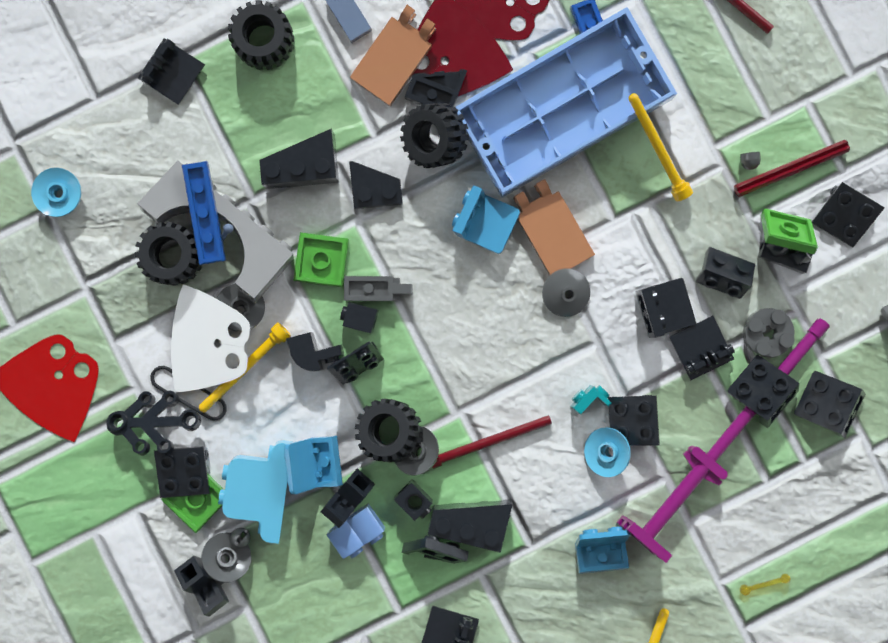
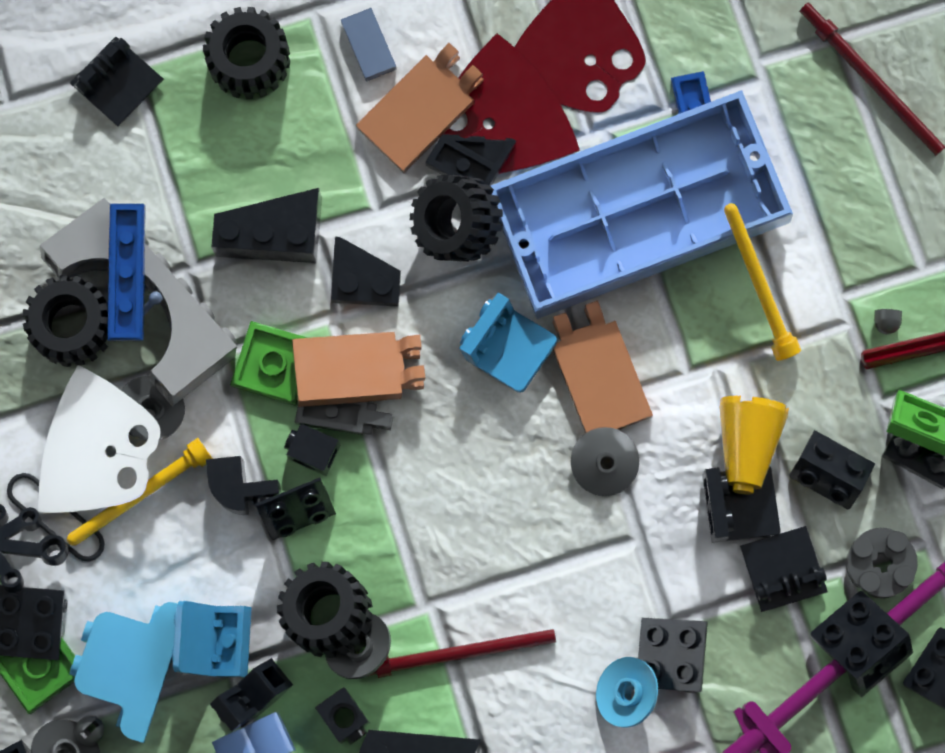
camera: 15 degrees right, 10 degrees down
teal bracket [571,385,611,414] -> none
none -> nougat tile [292,332,426,407]
none -> yellow cone [719,396,789,495]

